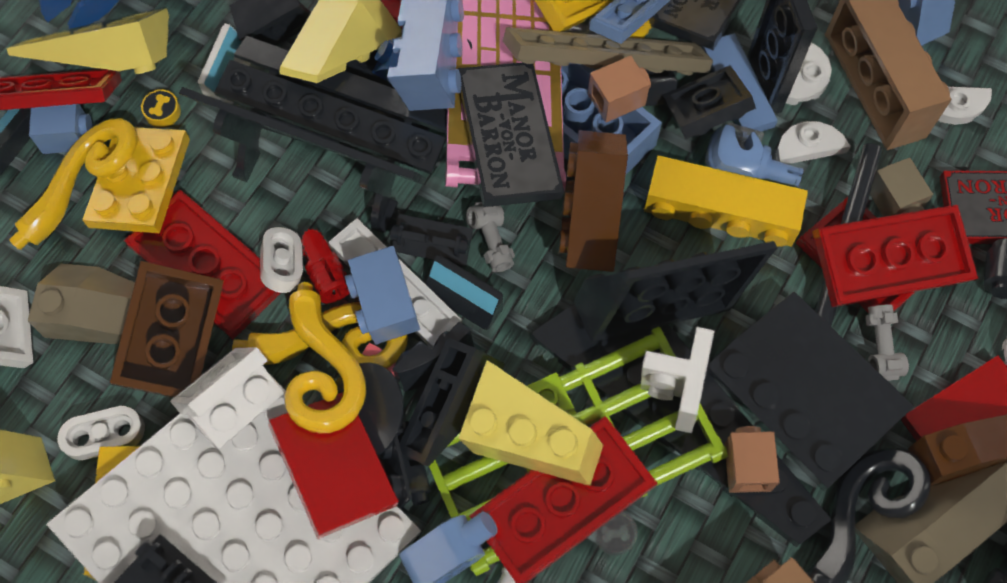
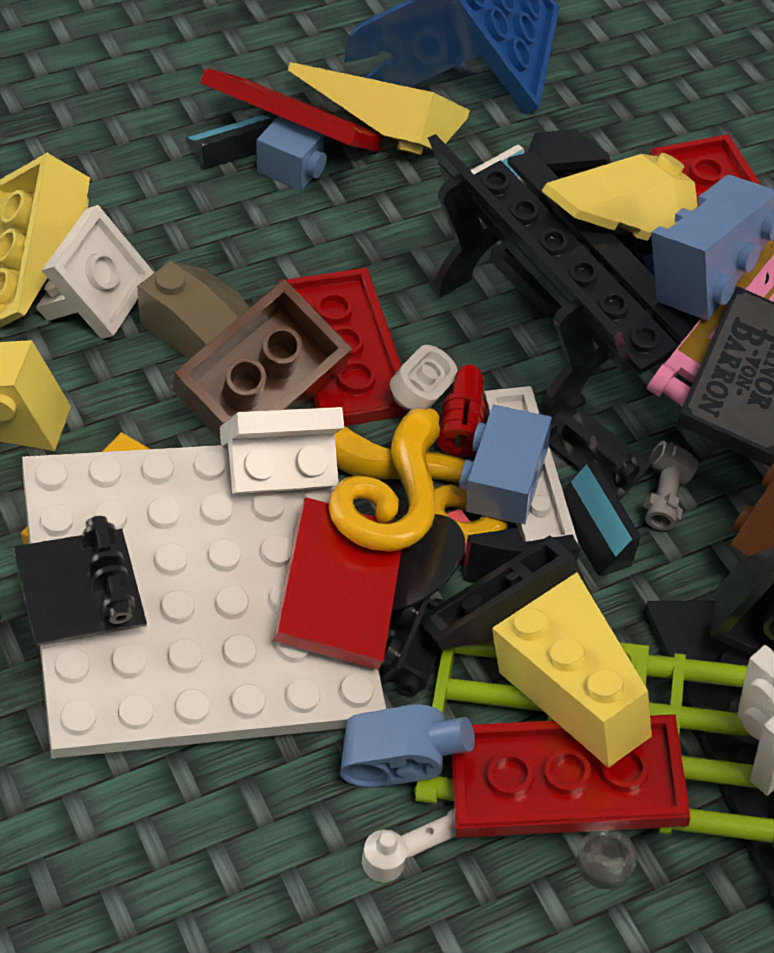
camera: 30 degrees right, 15 degrees down
yellow plant [9,118,138,250] -> none
white plate [57,406,145,460] -> none
yellow plate [82,127,190,233] -> none
tile [141,90,181,128] -> none

